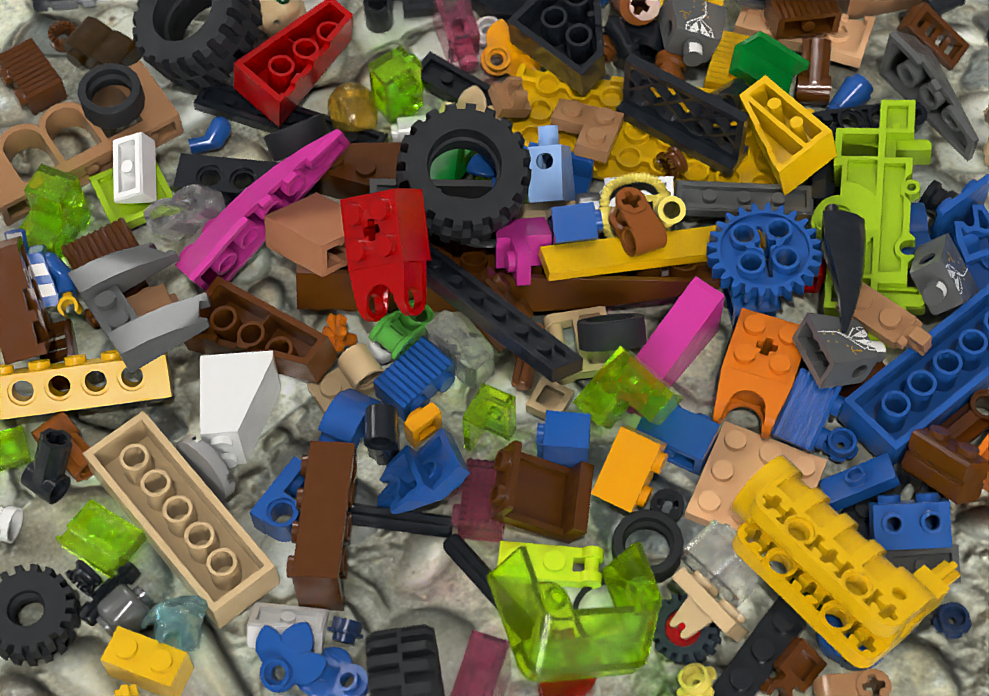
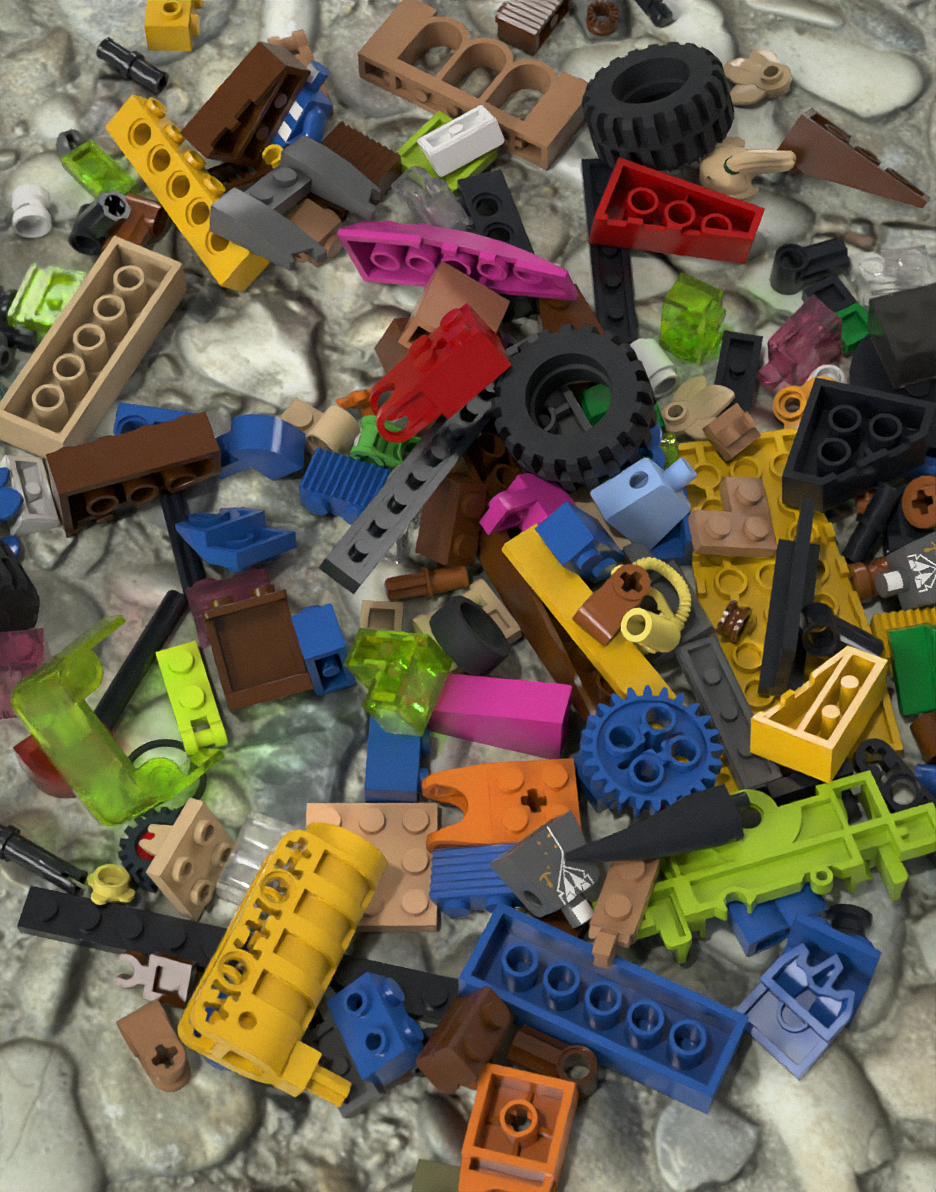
camera: 65 degrees right, 0 degrees up
clear neon green brick [19,163,91,260] -> none
dark brown brick [63,16,142,70] -> none
black tyre [77,63,145,129] -> none
light grey tile [176,434,235,500] -> none
reddish brown wedge [184,276,338,384] -> none
blue arm [188,116,231,154] -> none
white slope [200,351,281,468] -> none
black tyre [264,113,330,161] -> none
clear yellow hair [327,82,378,131] -> none
dark blue plate [327,616,364,645] -> none
black piece [364,403,400,465] -> none
light orange plate [404,402,443,448] -> none
clear neon green panel [462,382,516,452] -> none
light orange brick [591,425,668,513] -> none
black tyre [612,509,684,585] -> none
black bush [651,488,684,523] -> none
blue plate [819,452,900,512] -> none
blue plate [823,427,858,462] -> none
dark grey torso [910,233,979,315] -> none
dark blue plate [933,602,971,639] -> none

